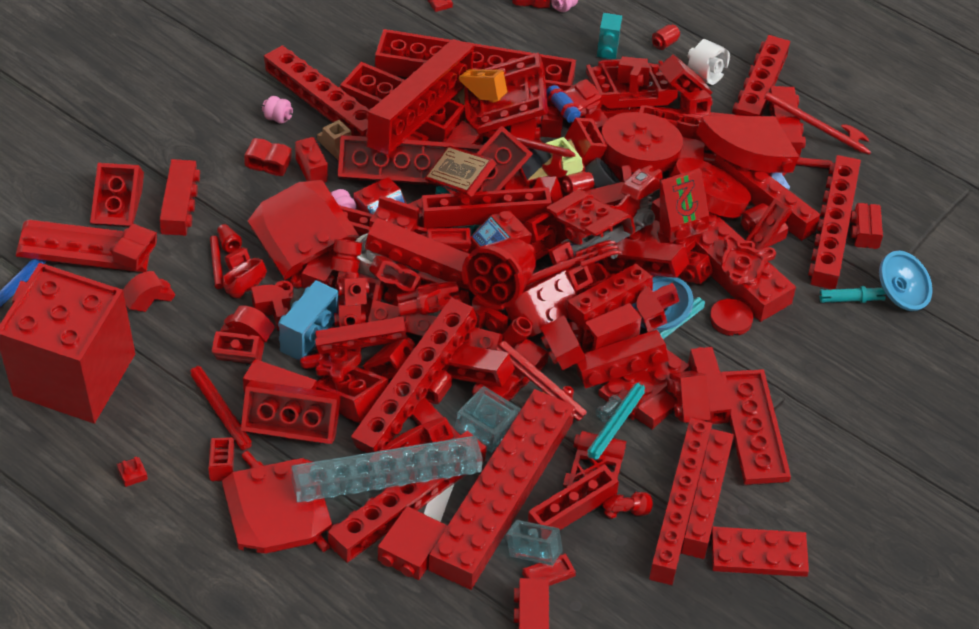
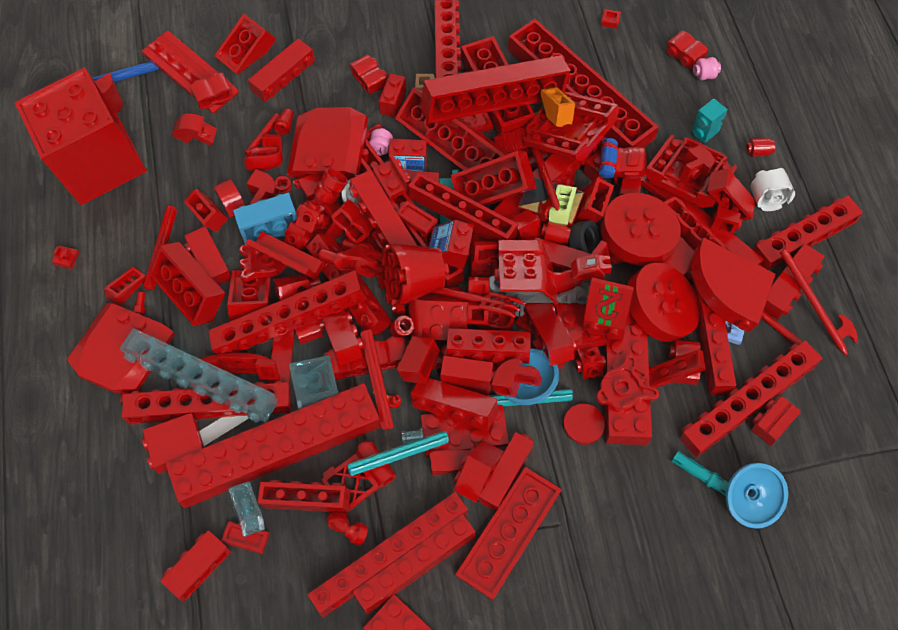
camera: 45 degrees right, 15 degrees up
bright pink piece [262,96,293,124] -> none
tile [425,146,497,197] -> none

